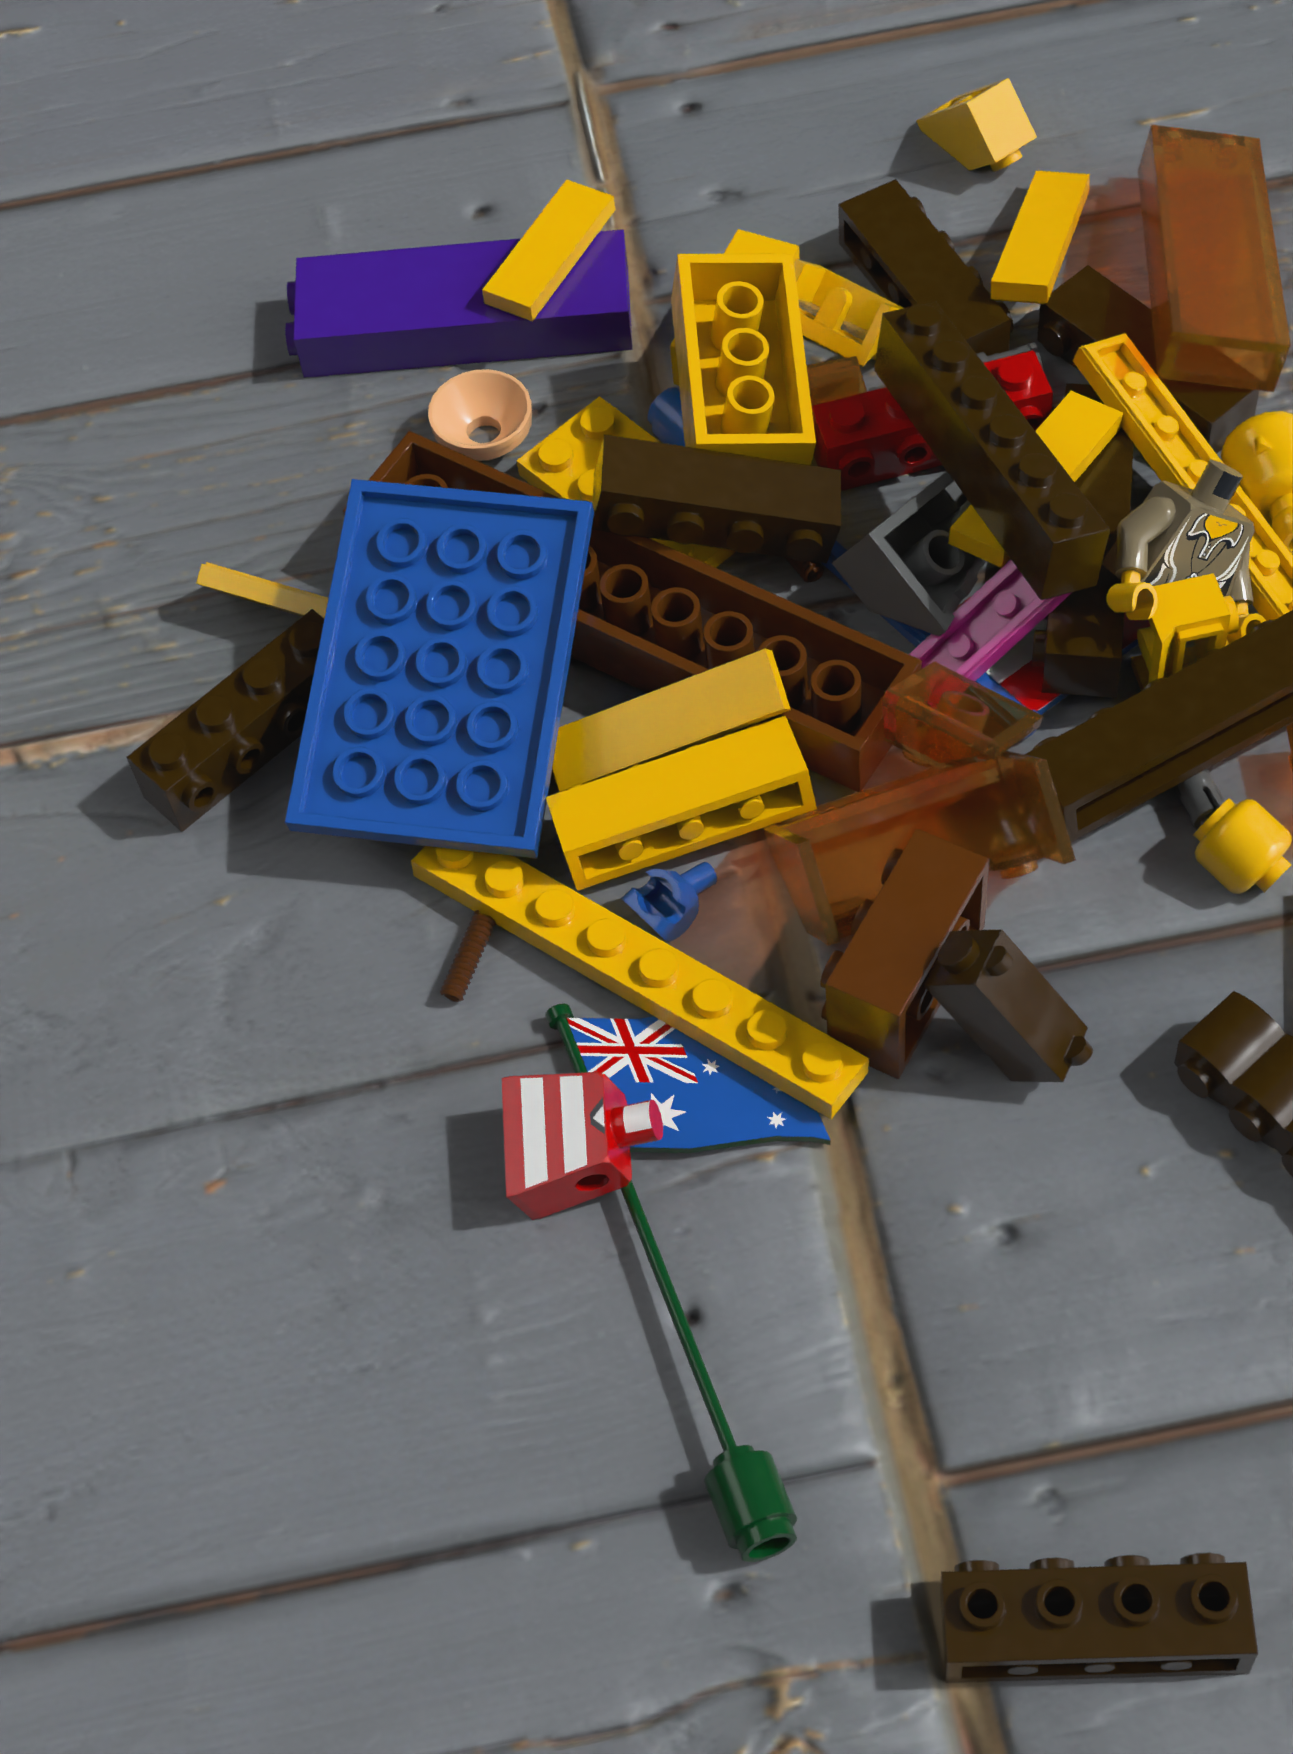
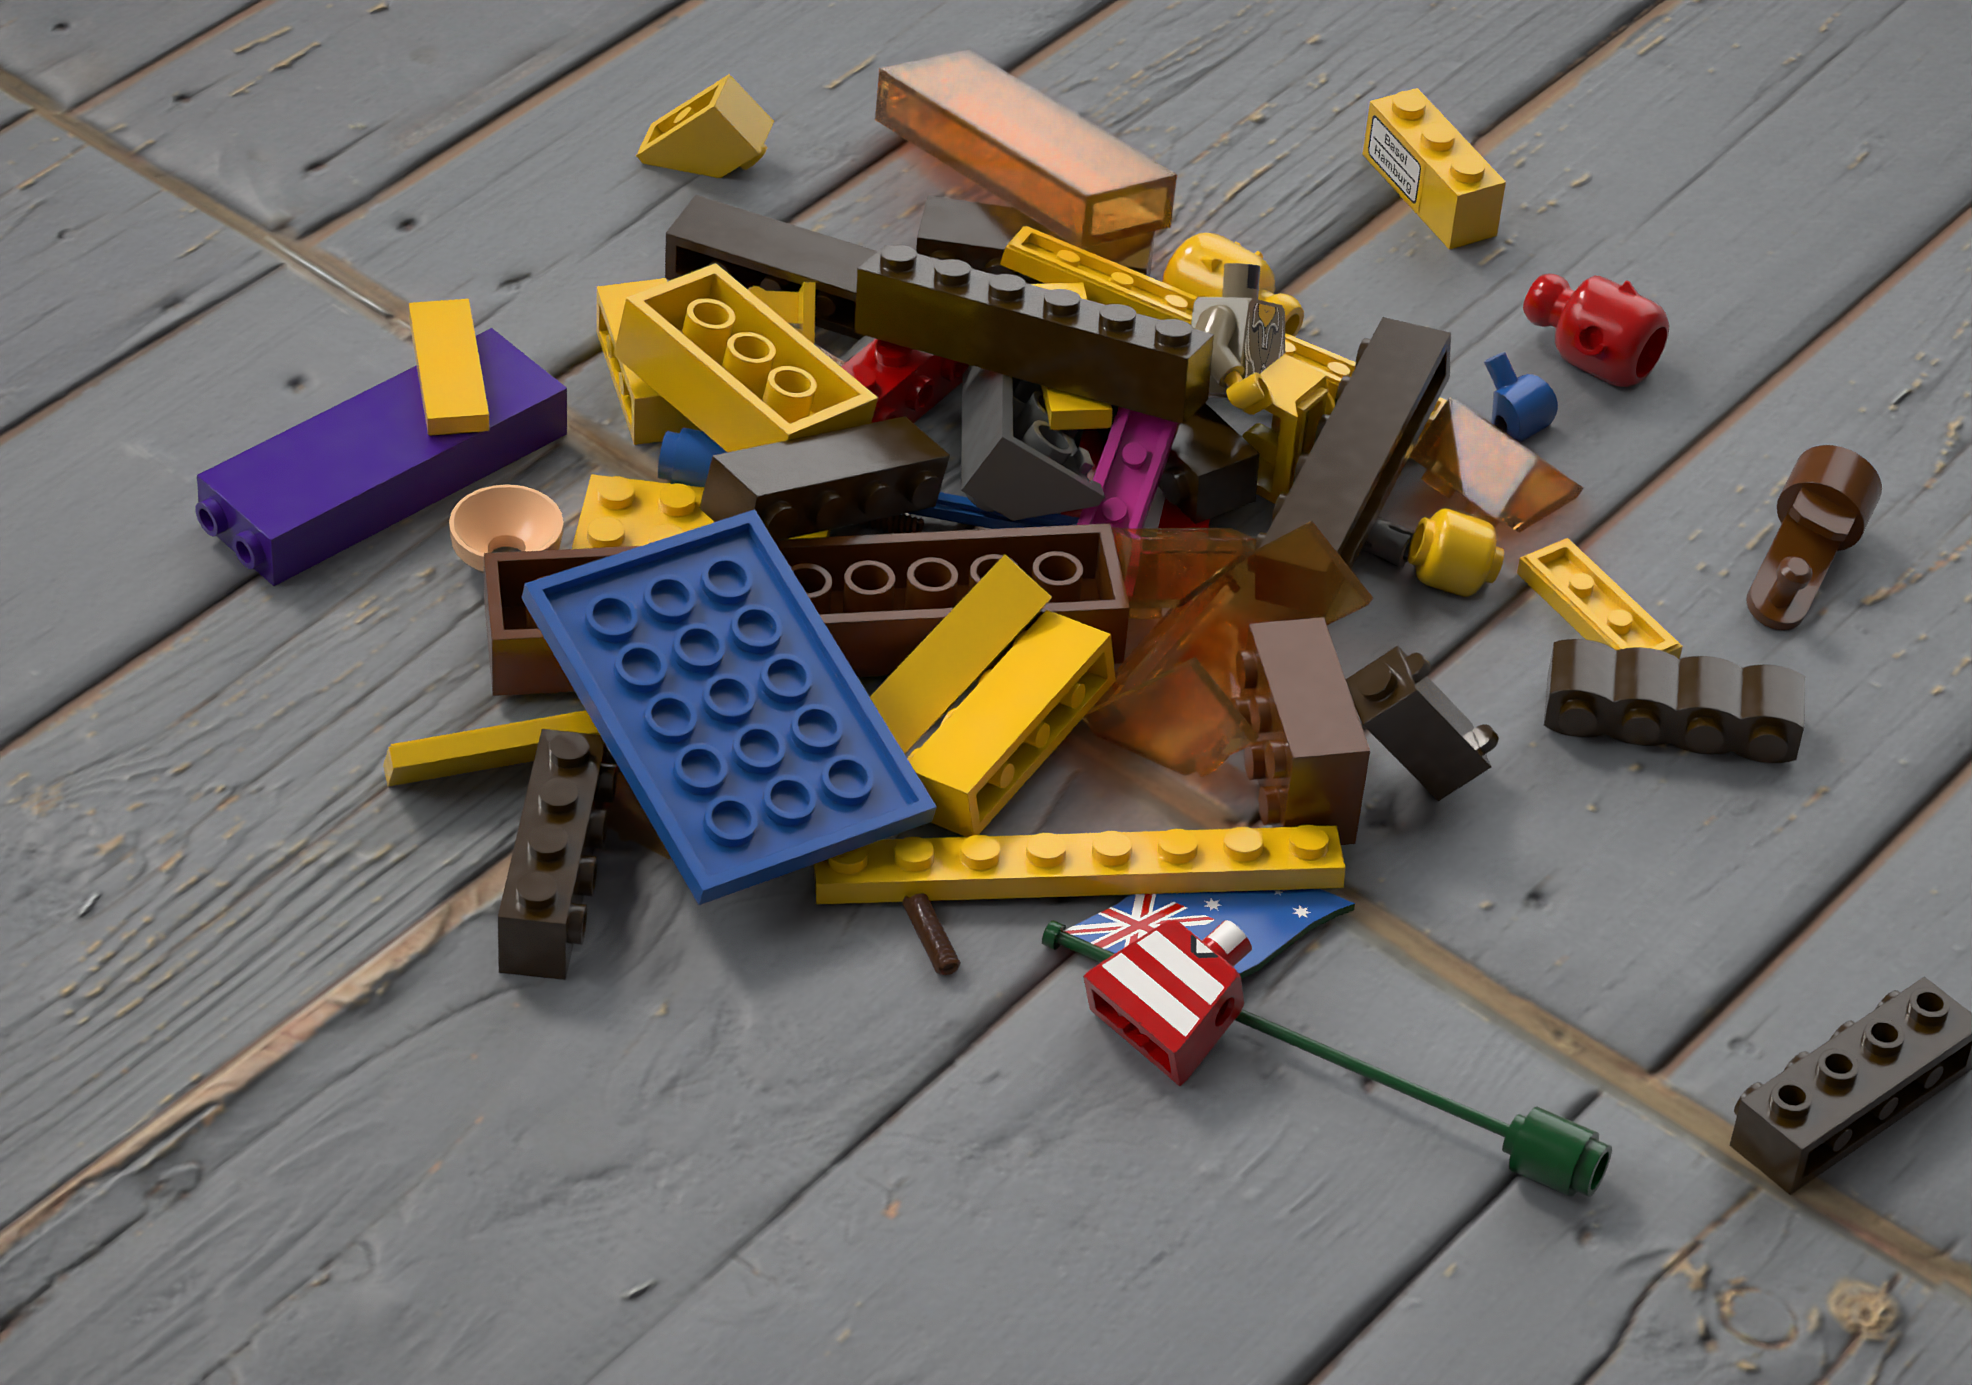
camera: 50 degrees left, 15 degrees down
blue piece [621,862,717,941] -> none
yellow tile [991,170,1090,304] -> none

